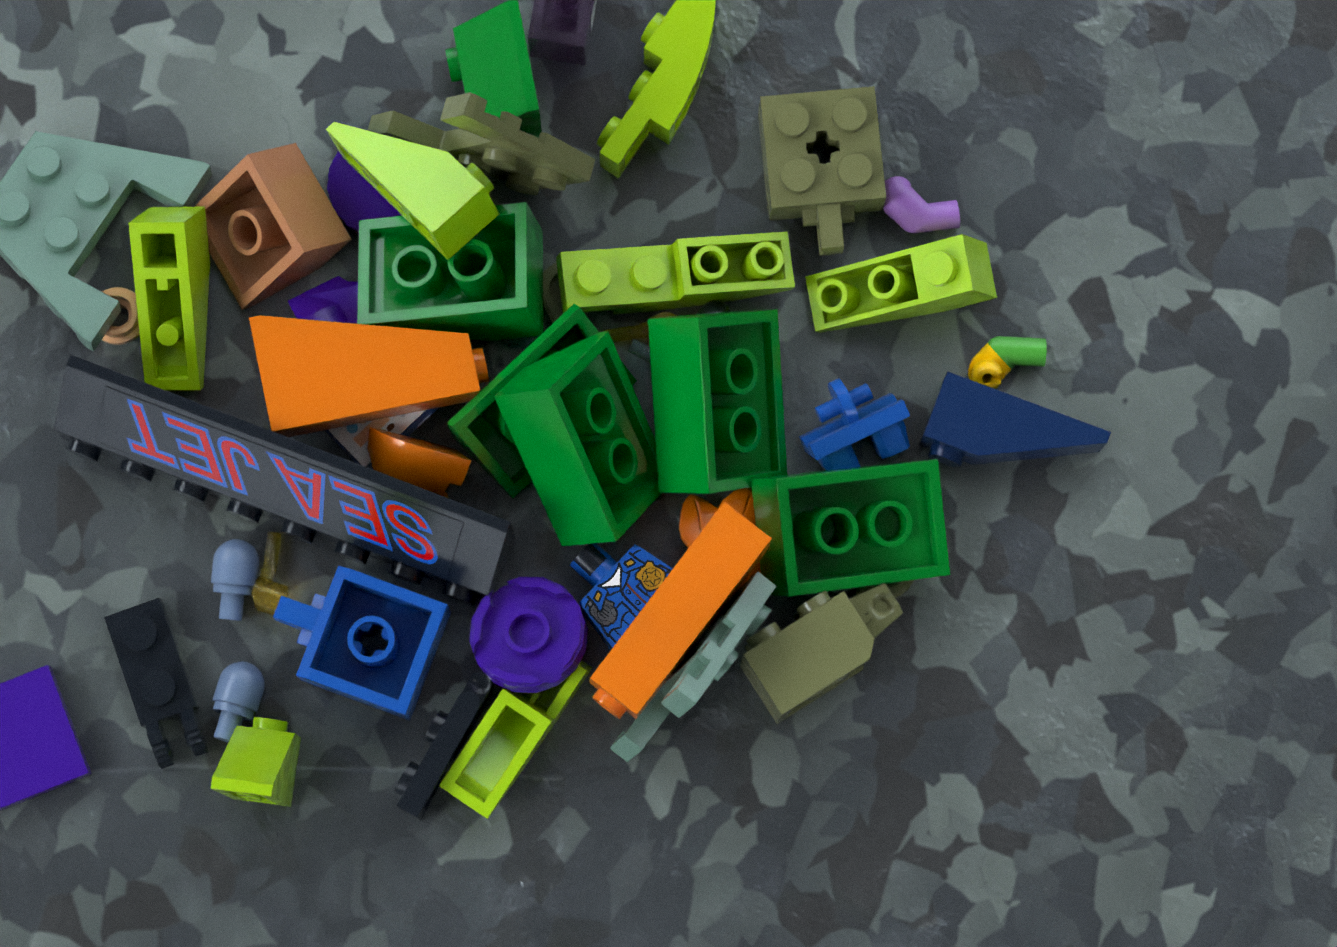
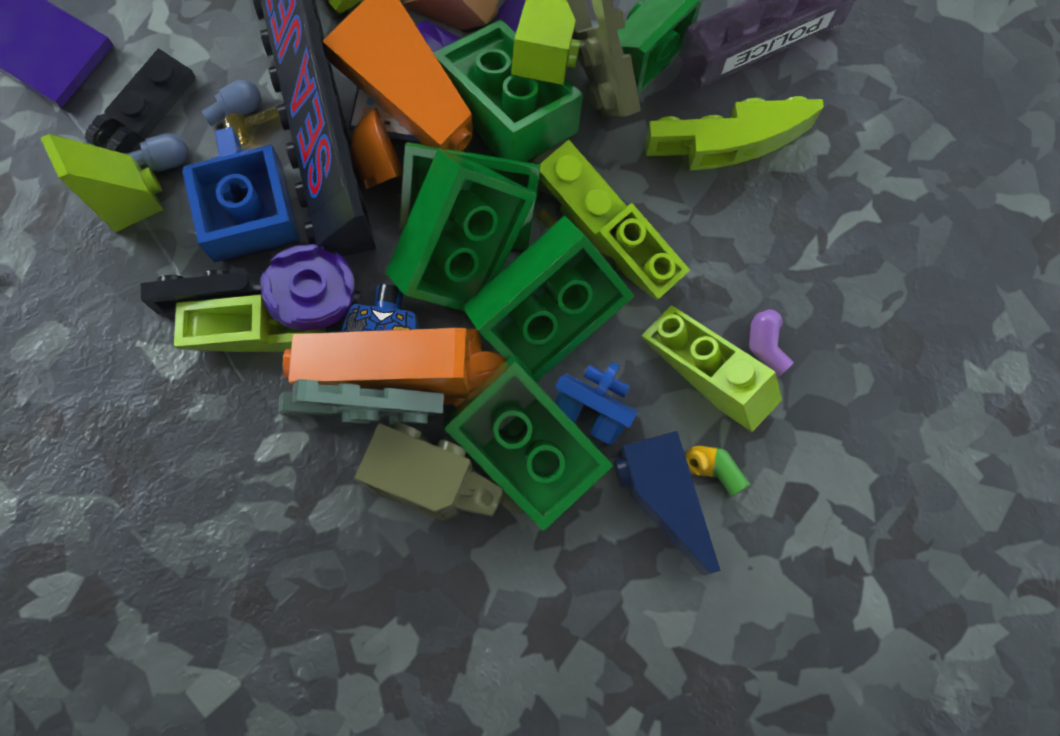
camera: 55 degrees right, 5 degrees down
olive hinge [758,86,886,256] -> none

